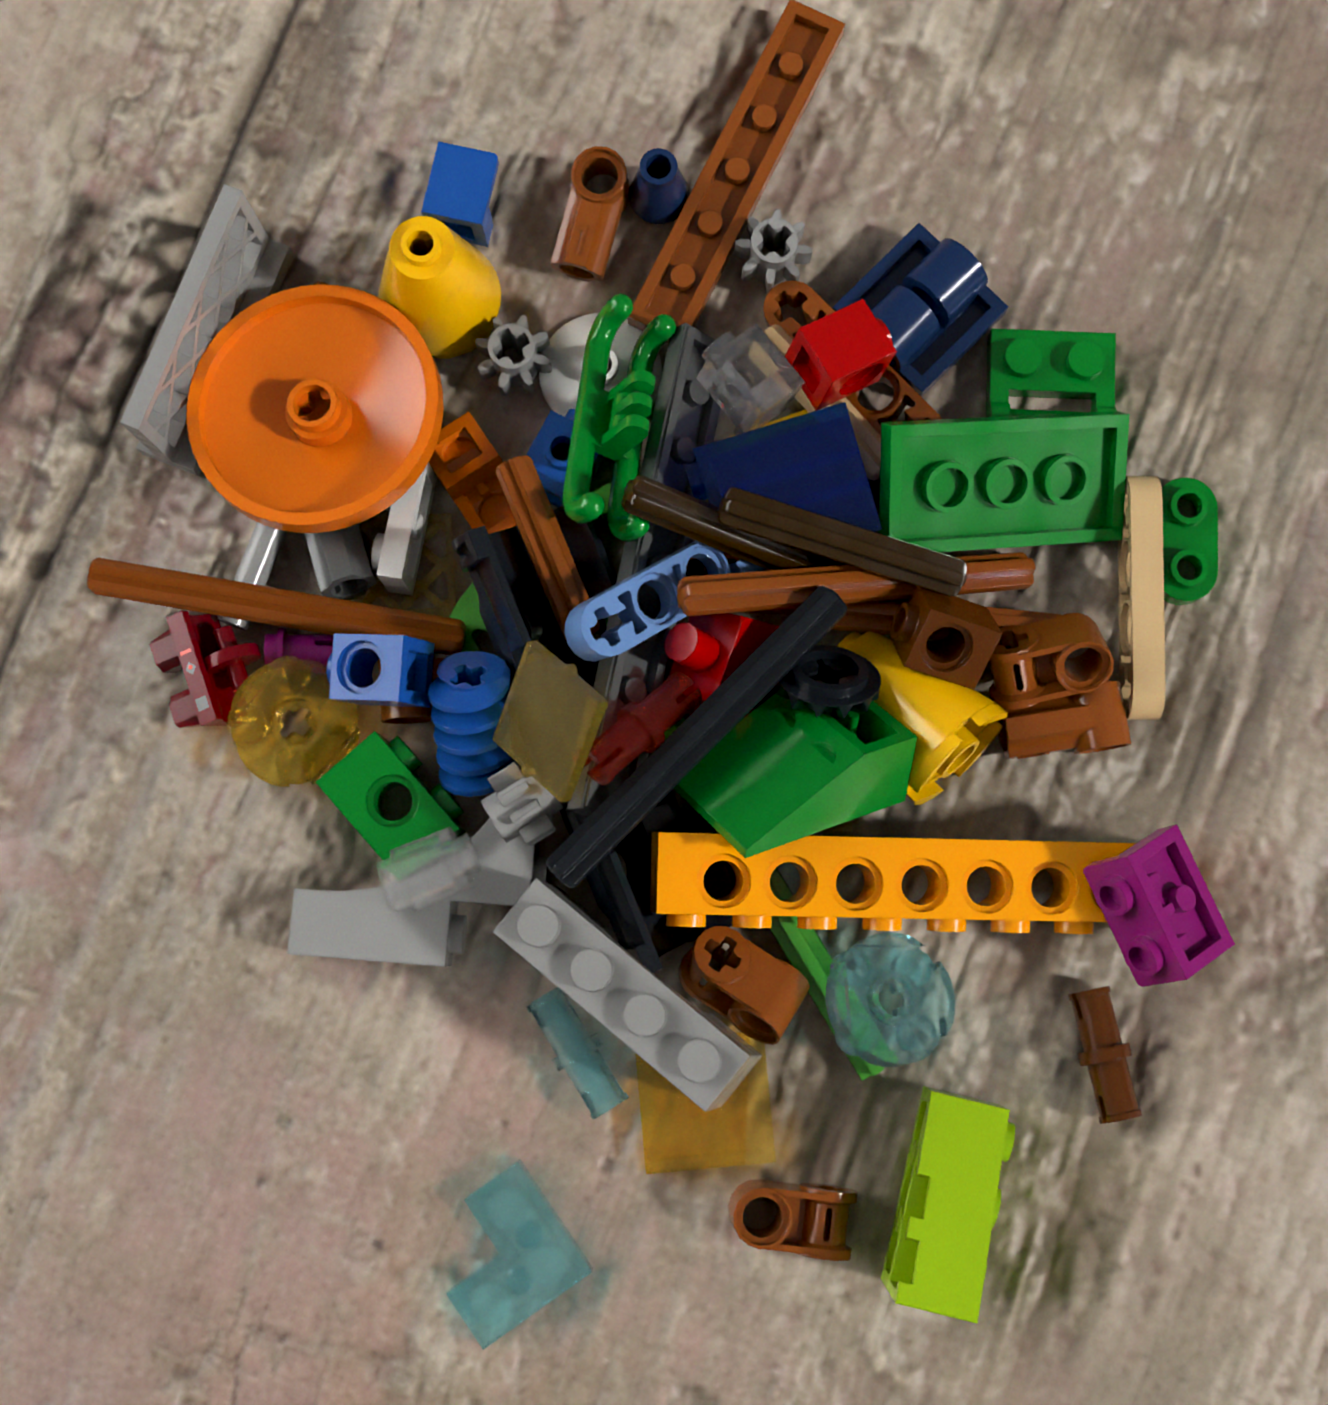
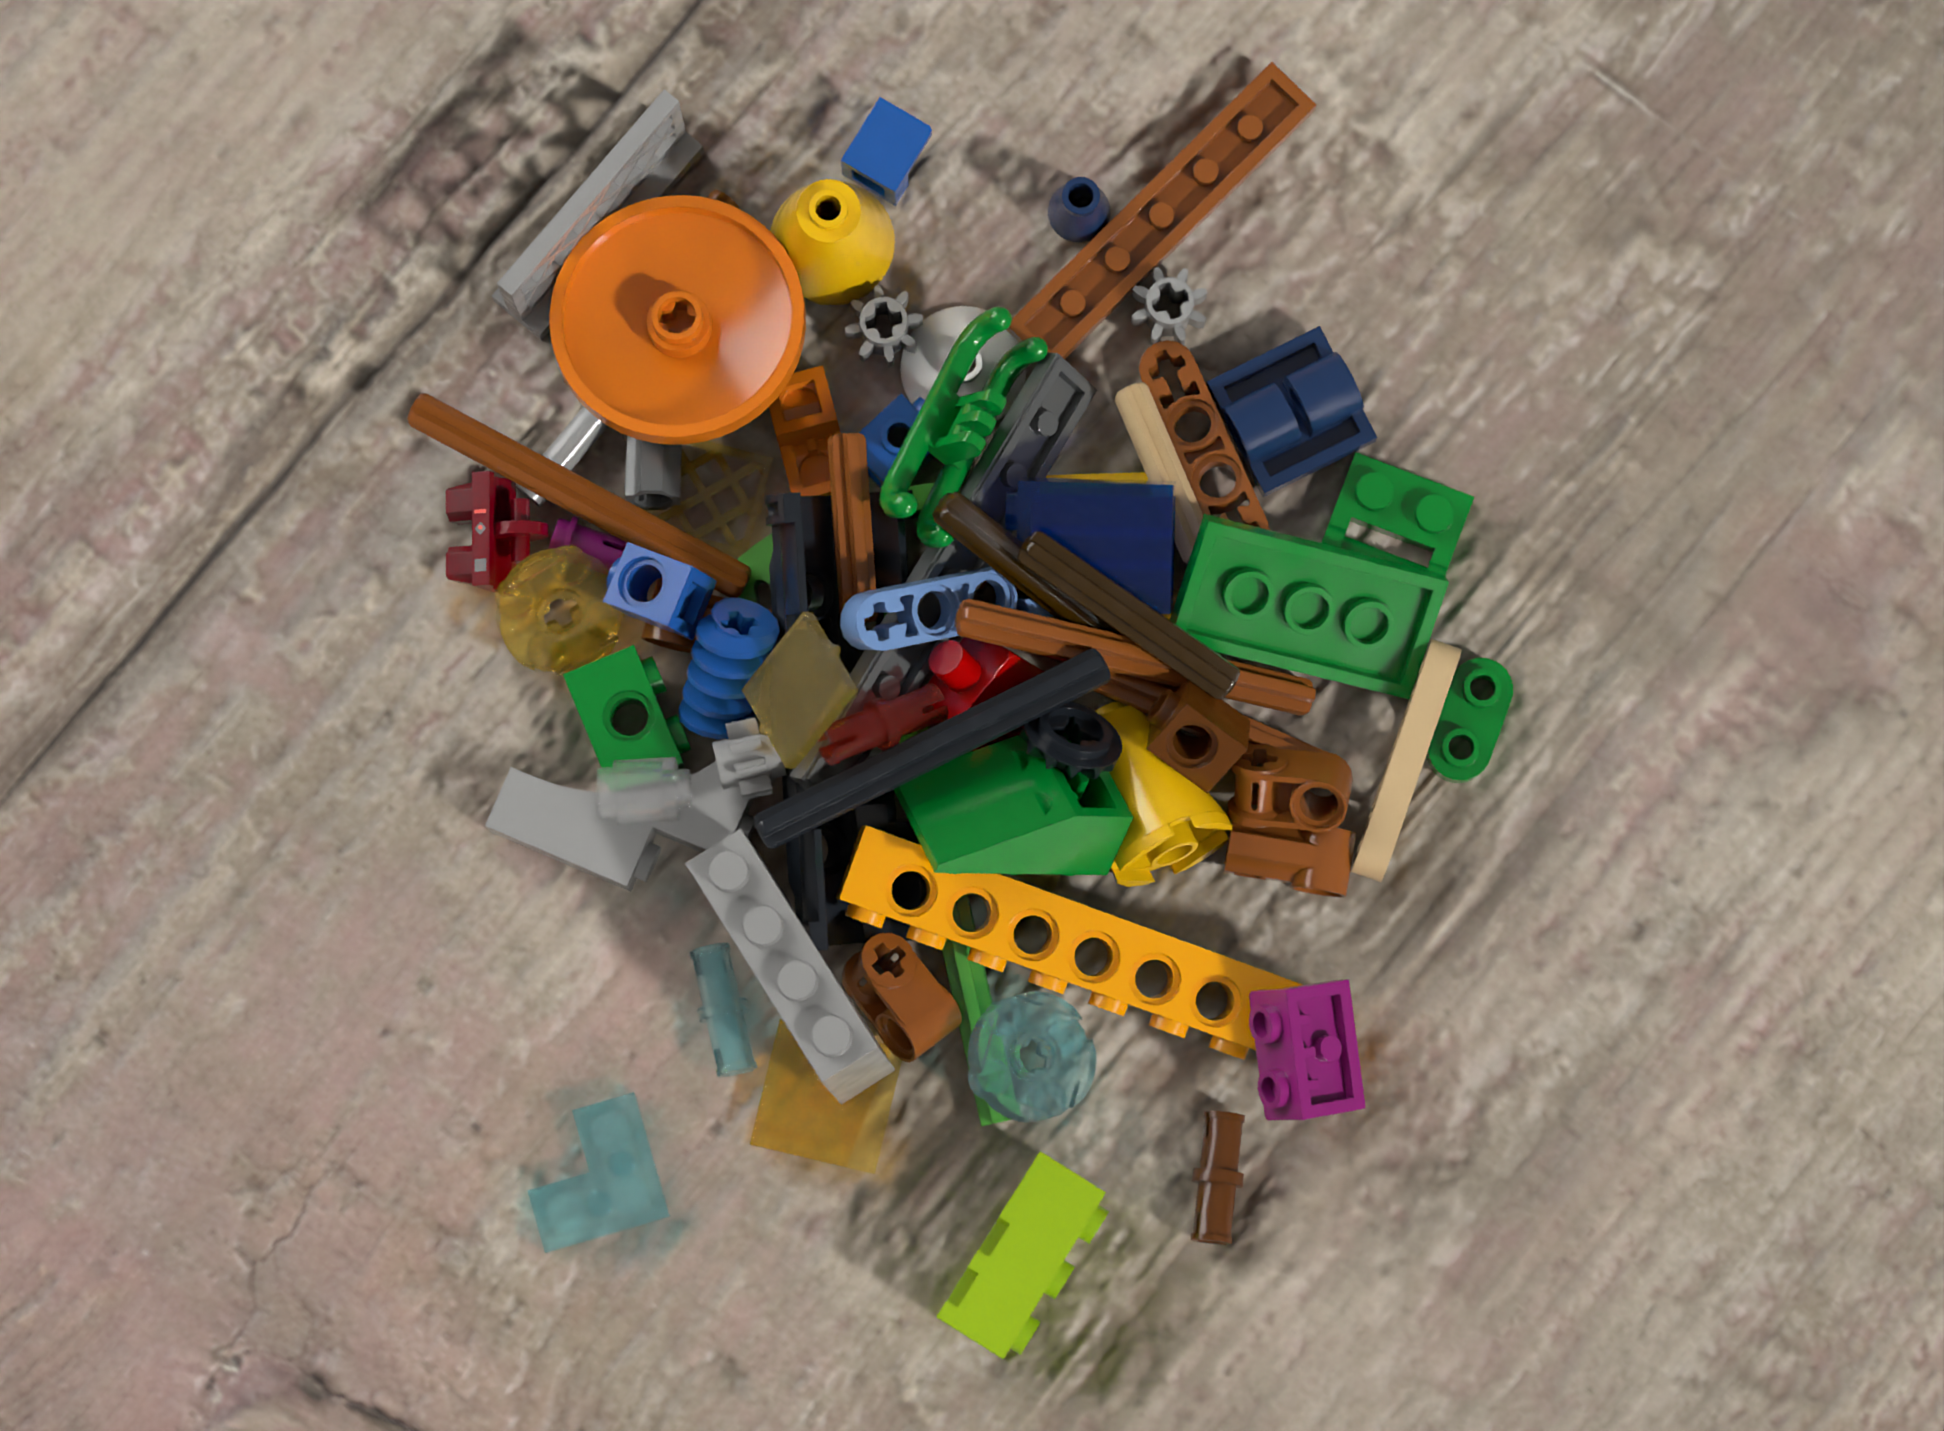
camera: 15 degrees right, 0 degrees up
white plate [371,462,437,596] -> none
dark orange piece [550,146,630,282] -> none
clear brick [697,323,805,441] -> none
dark orange piece [728,1179,858,1261] -> none
red brick [783,299,897,411] -> none

